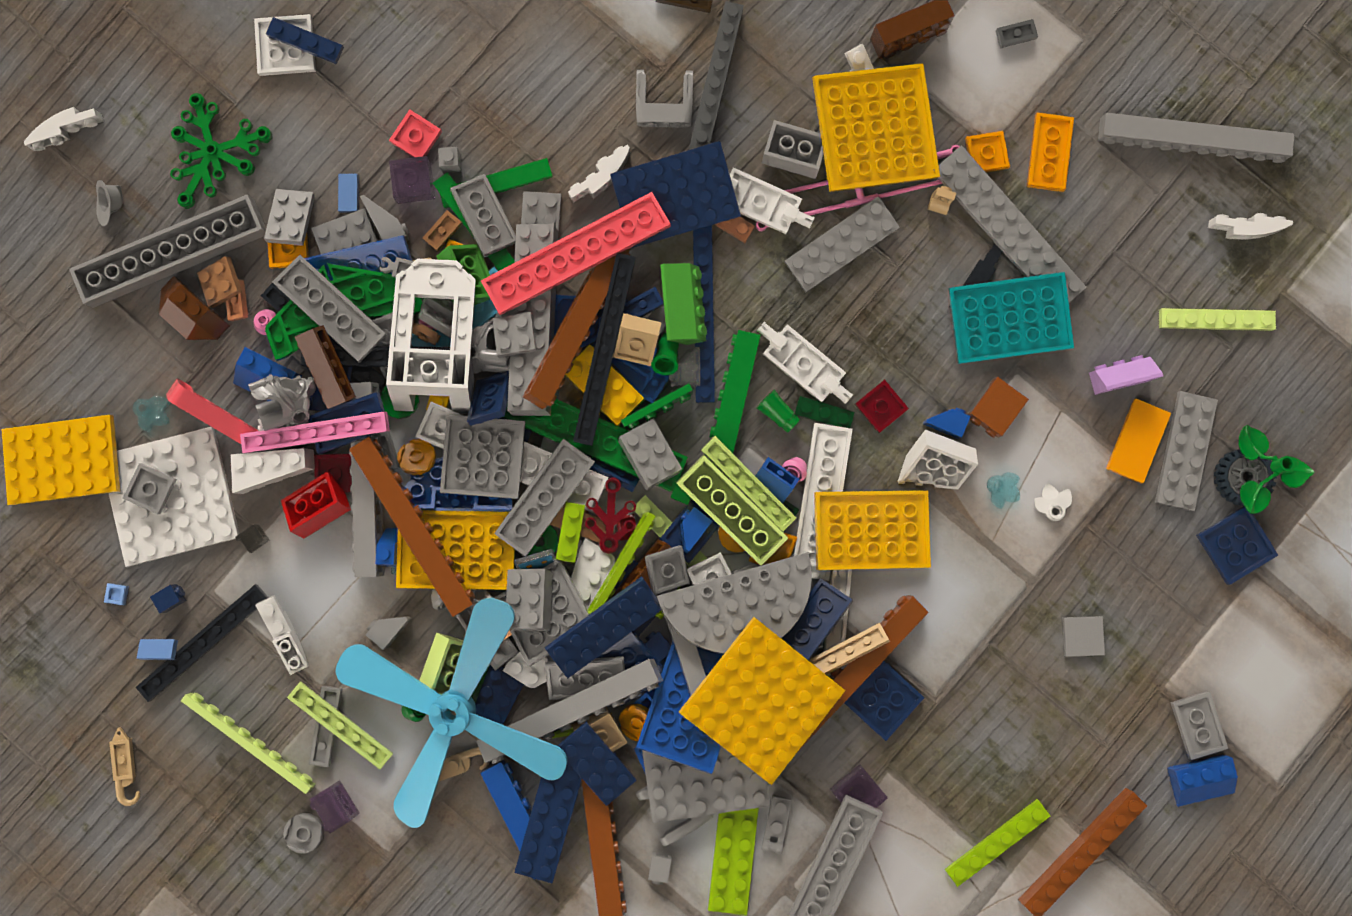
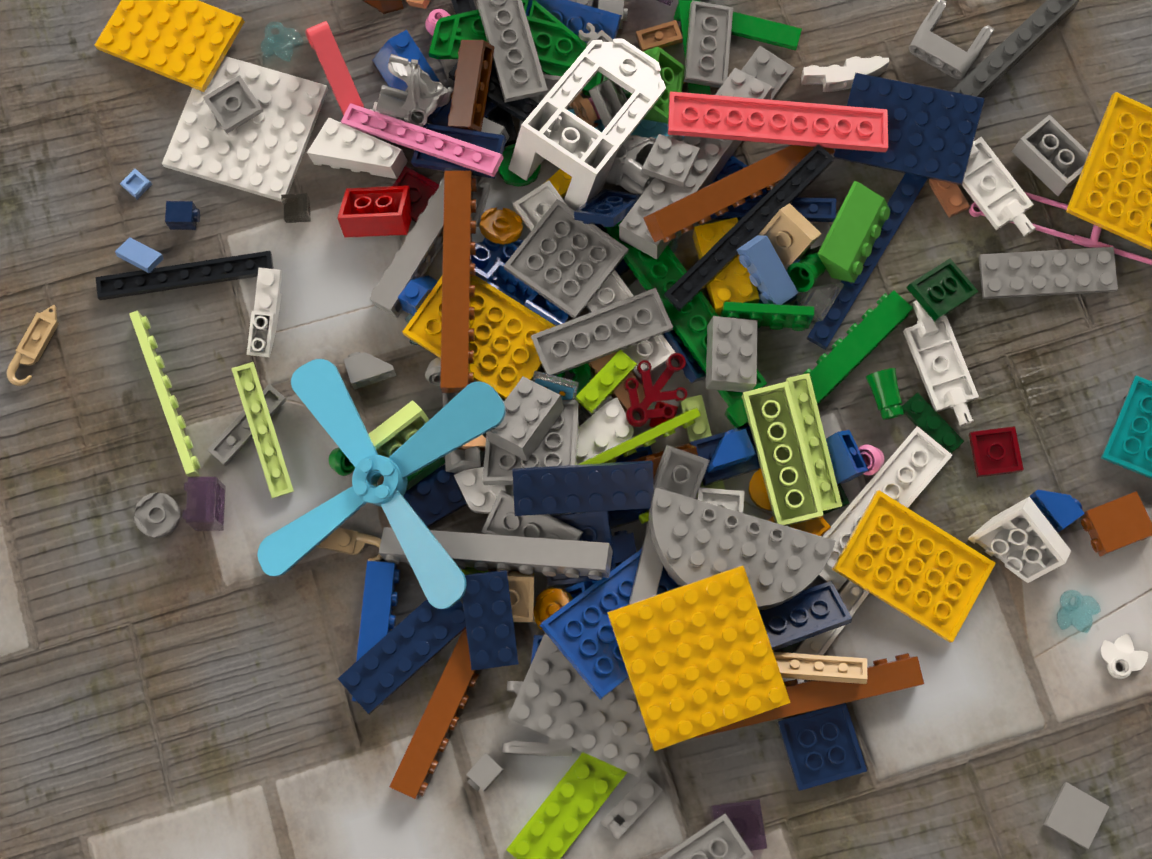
camera: 35 degrees right, 10 degrees down
none -> medium blue brick [737,235,798,305]
none -> dark green plate [906,258,979,322]

